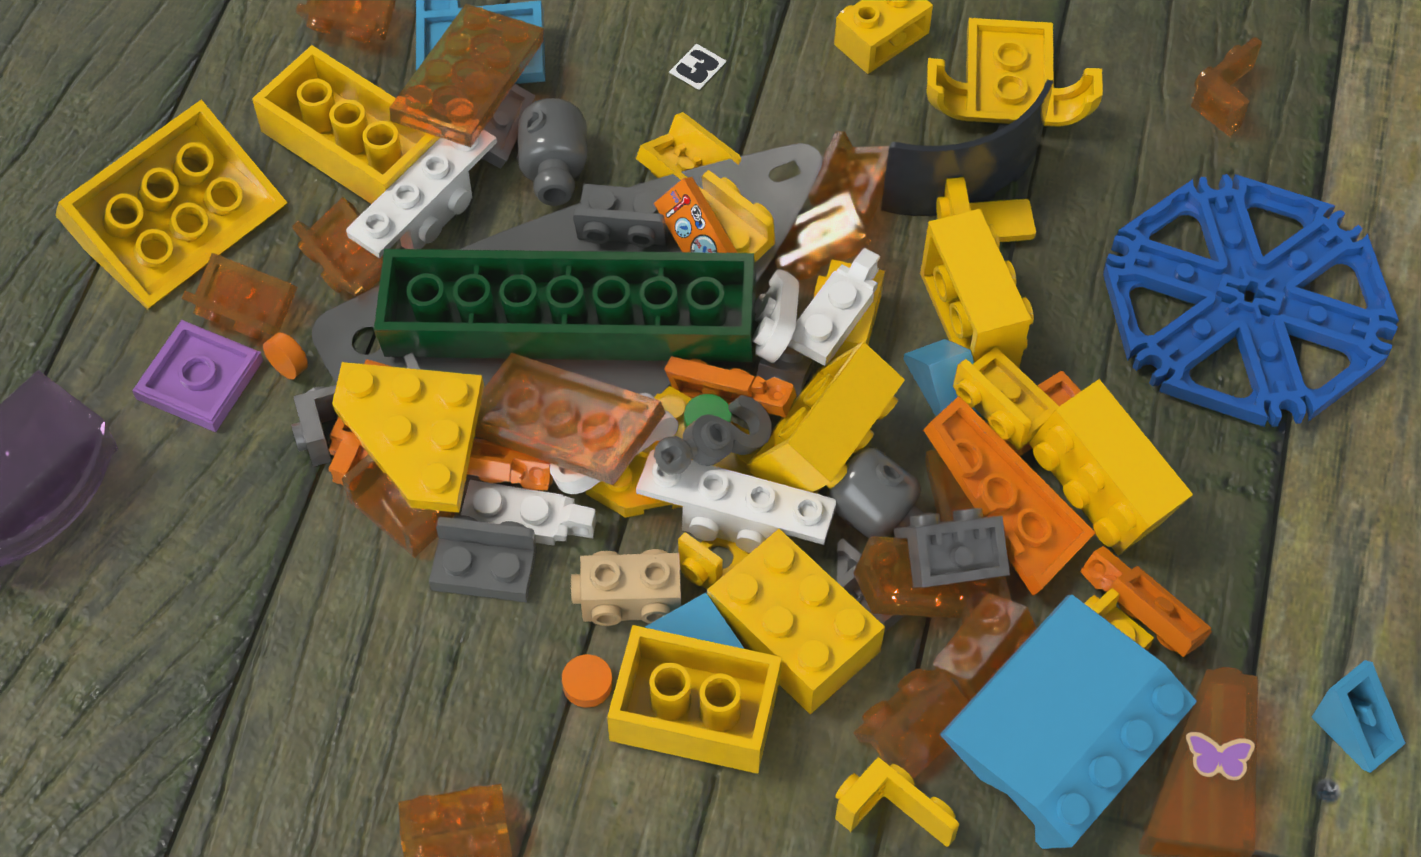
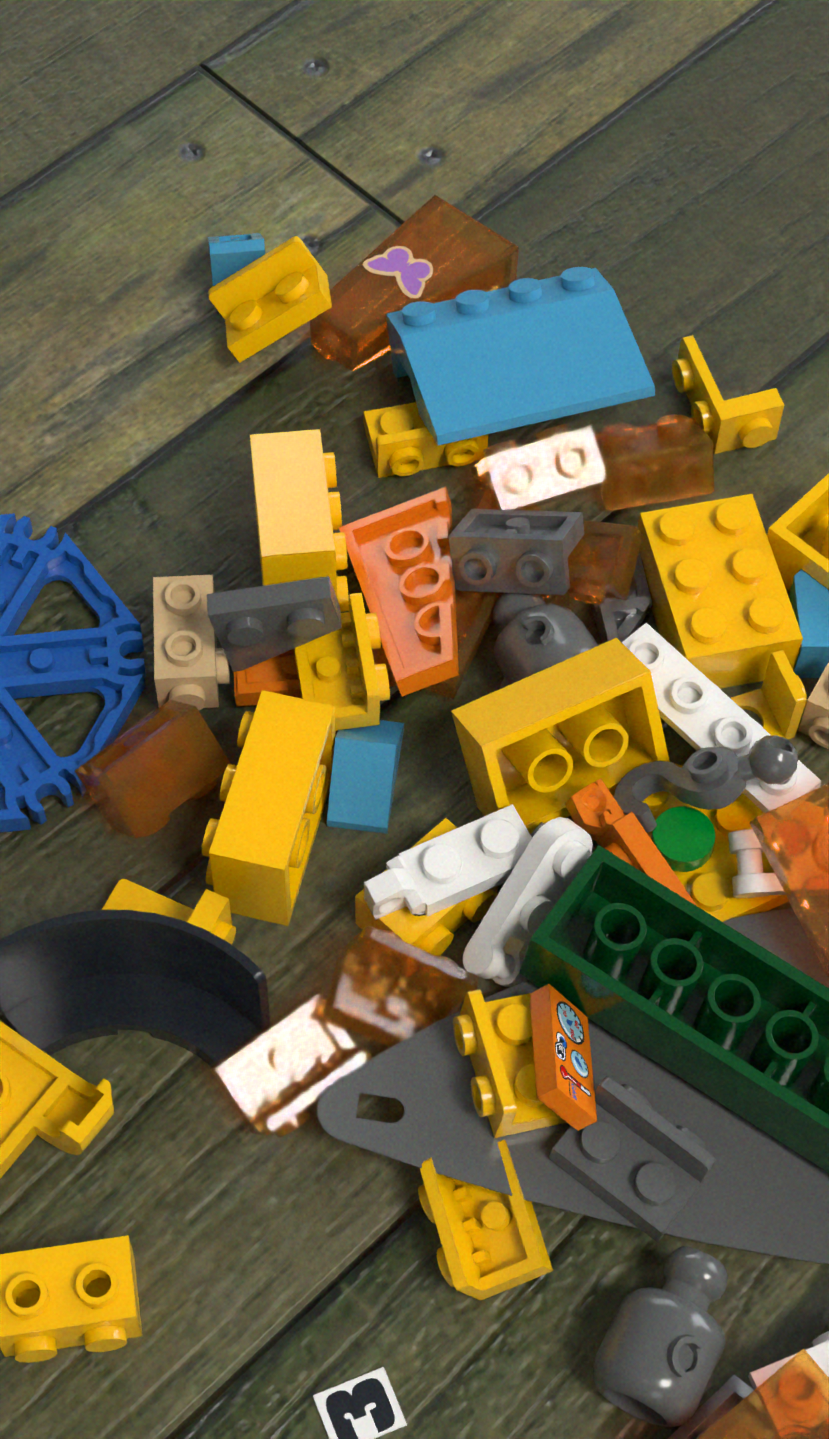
camera: 150 degrees left, 0 degrees up
orange hinge [1080,546,1212,657] -> none
none -> clear orange brick [75,700,231,839]
none -> tan brick [153,575,230,713]
none -> dark grey wing [207,576,342,672]
none -> yellow bracket [208,236,332,363]

